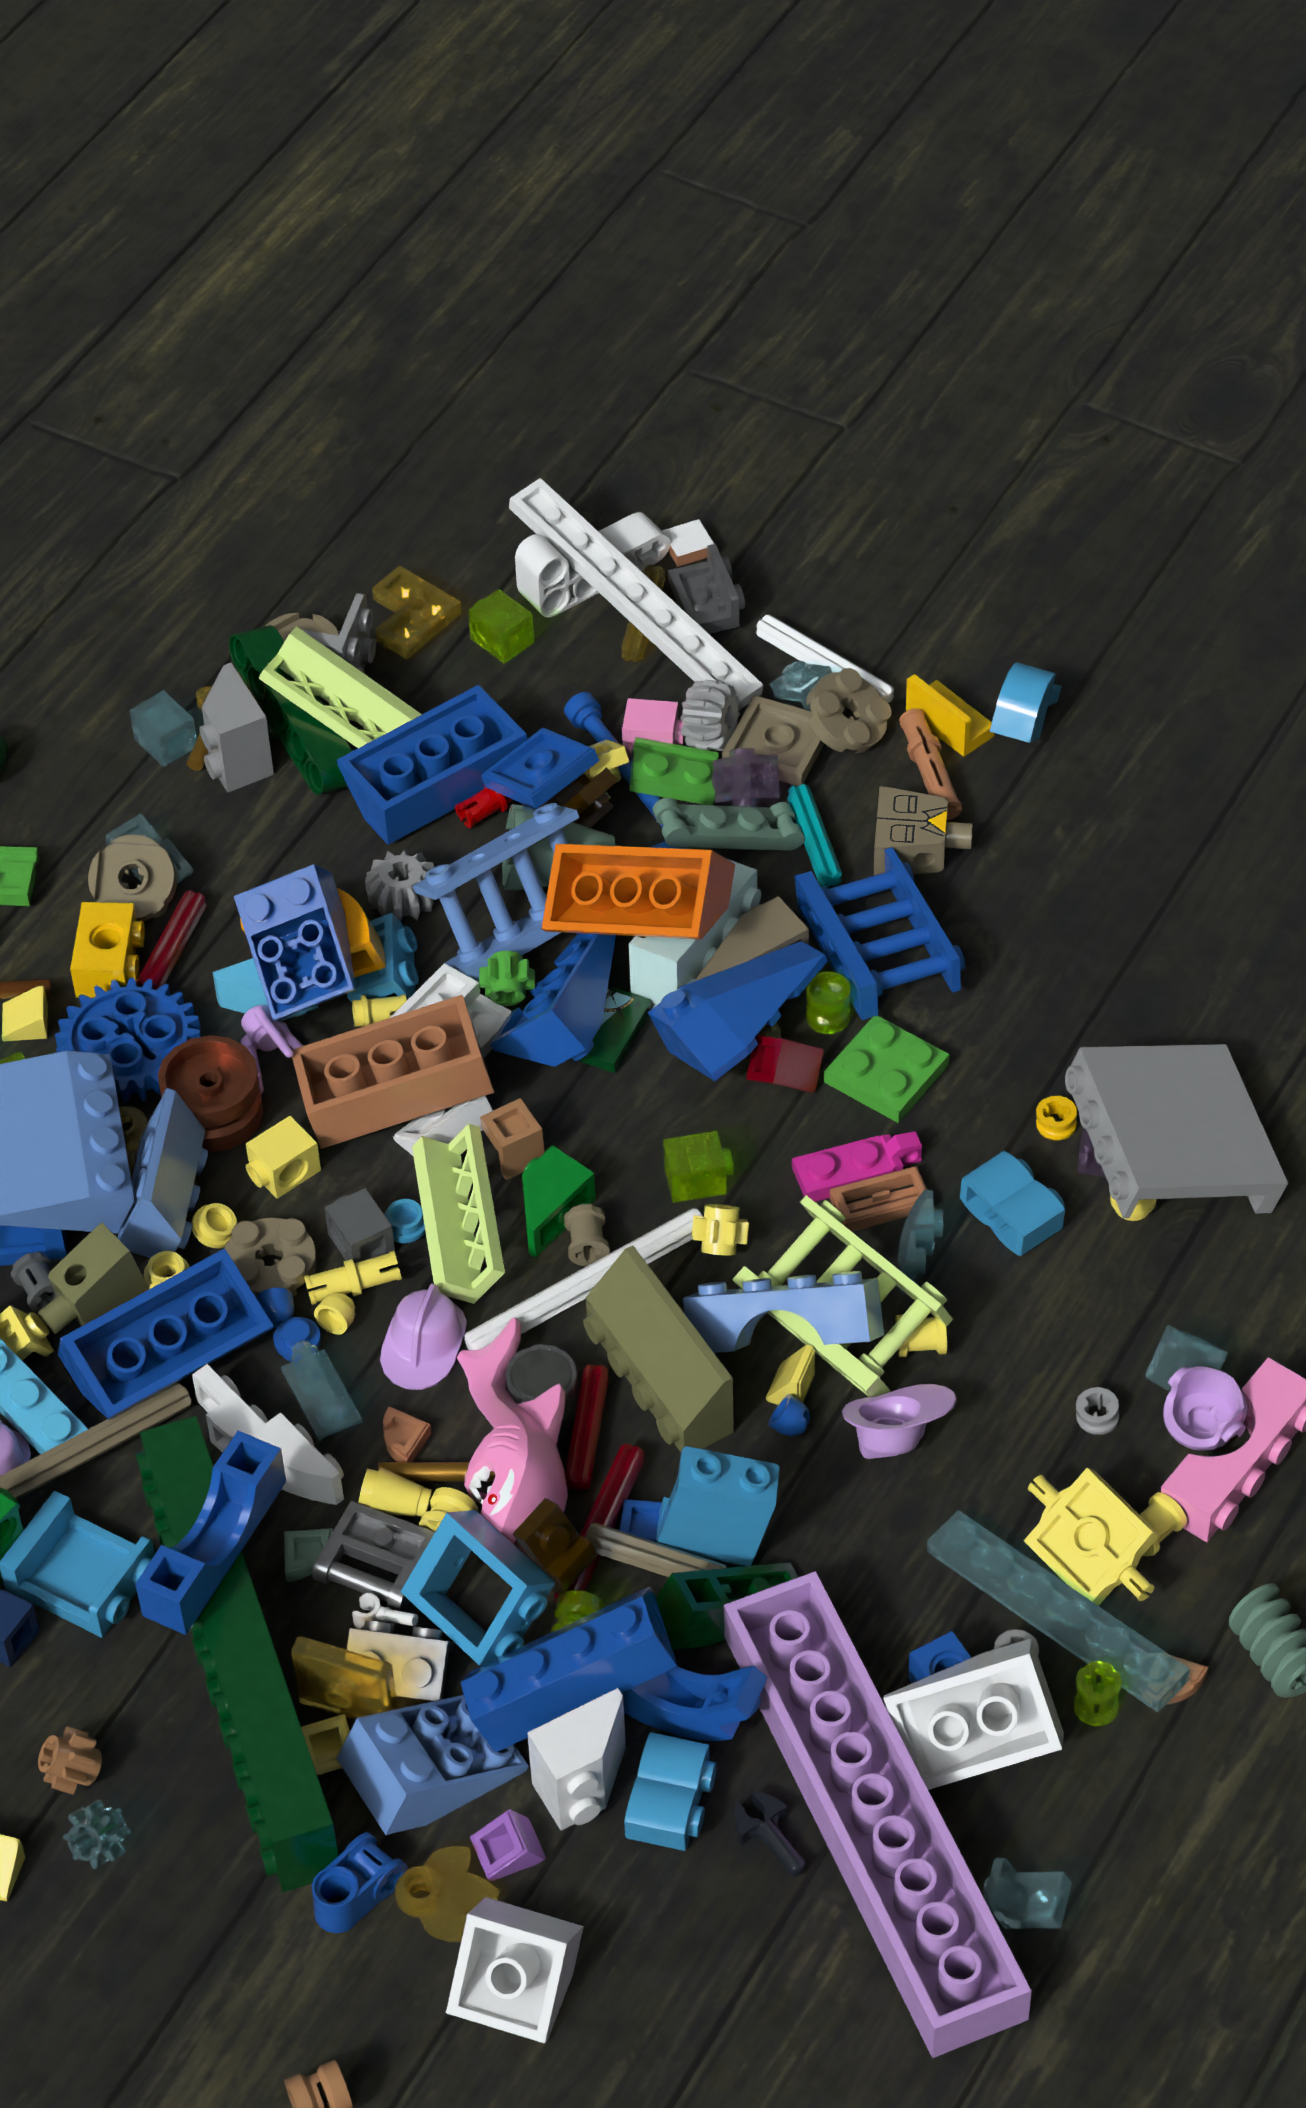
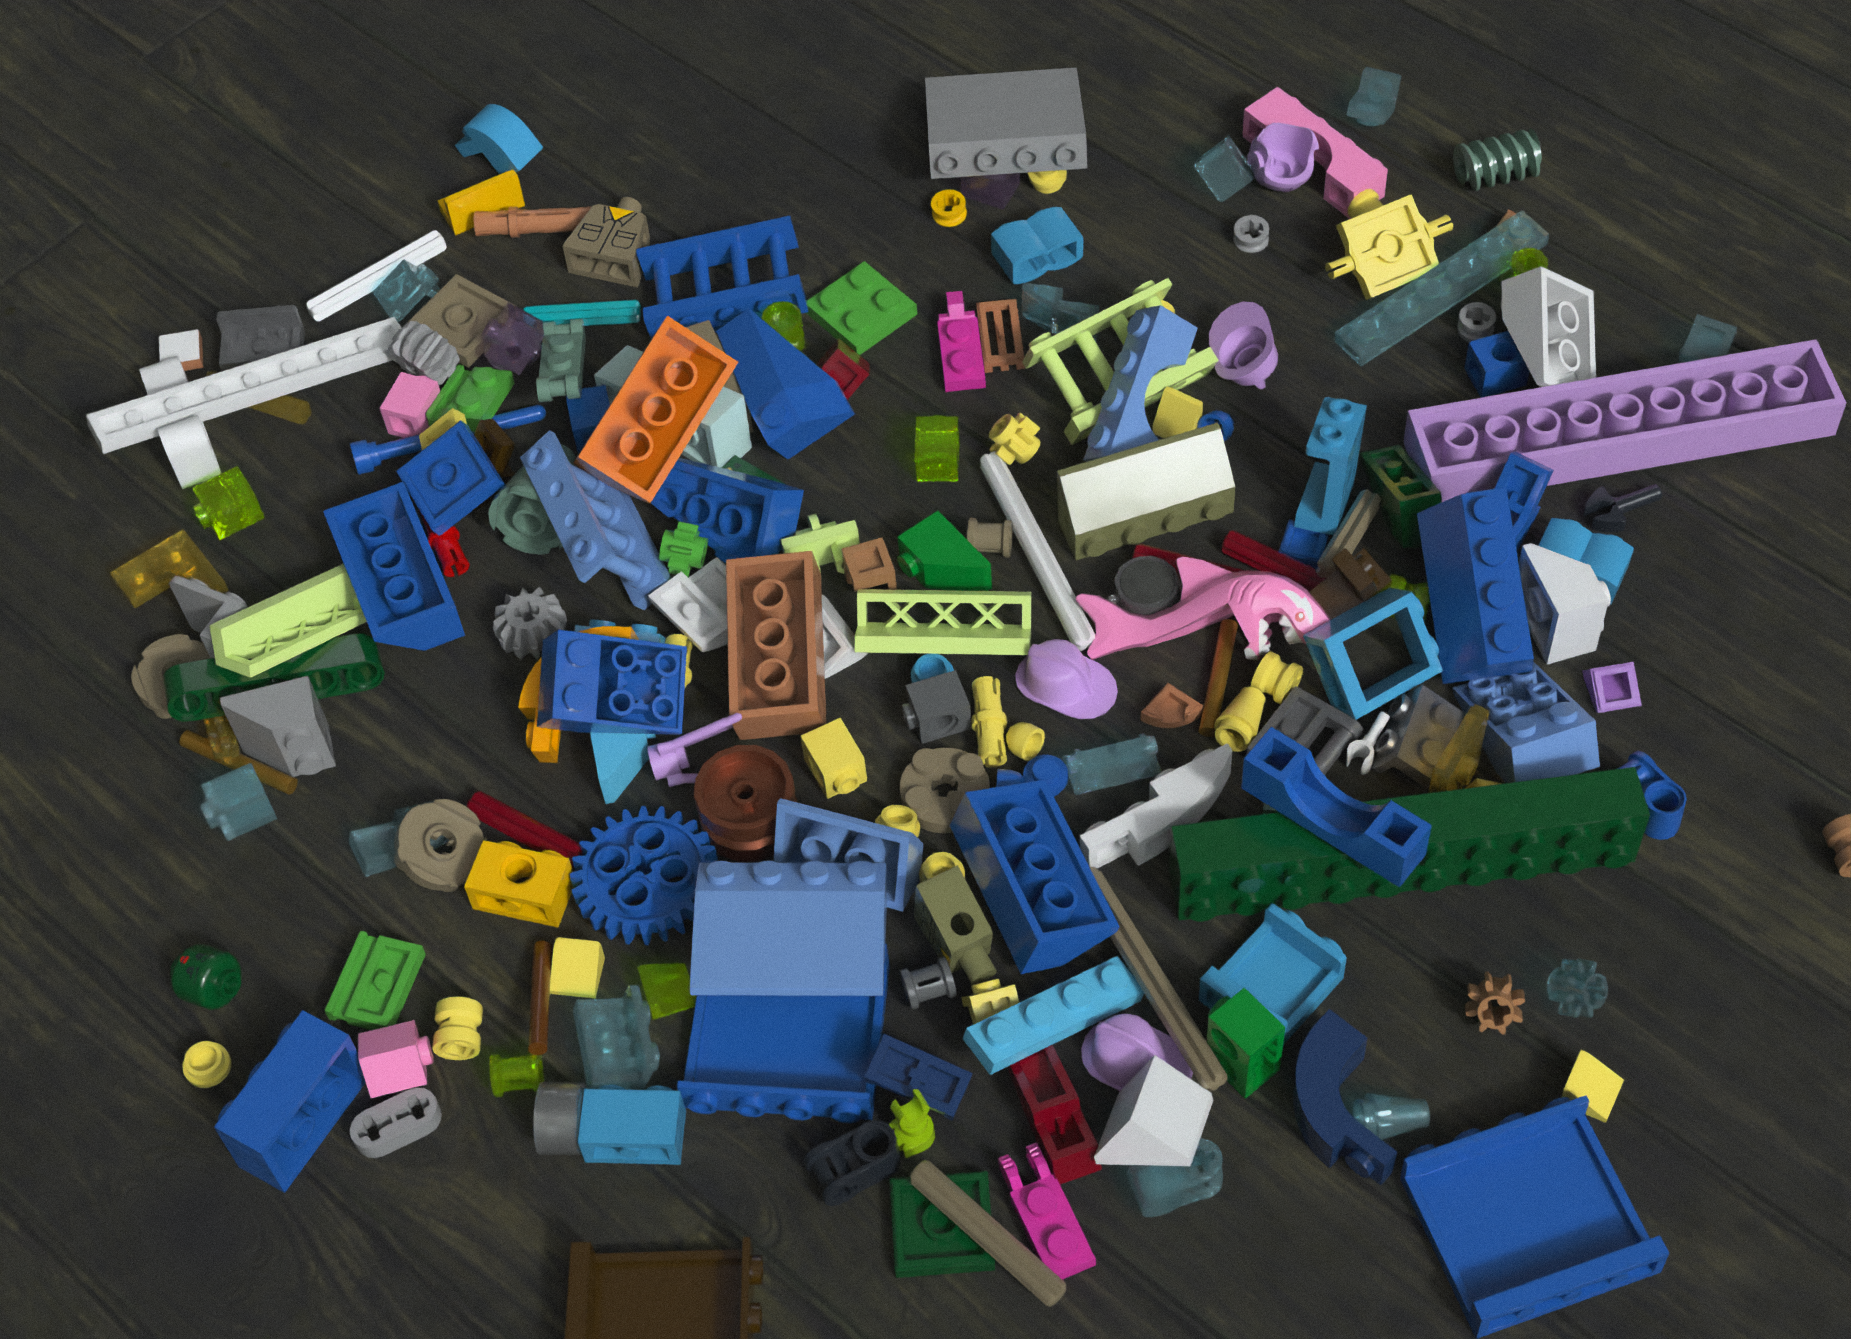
camera: 75 degrees left, 5 degrees up
clear yellow plate [395,1846,499,1942] -> none
white slope [446,1897,584,2043] -> none
dark tan plate [806,668,891,754] -> none
none -> yellowish green hips [781,514,860,574]

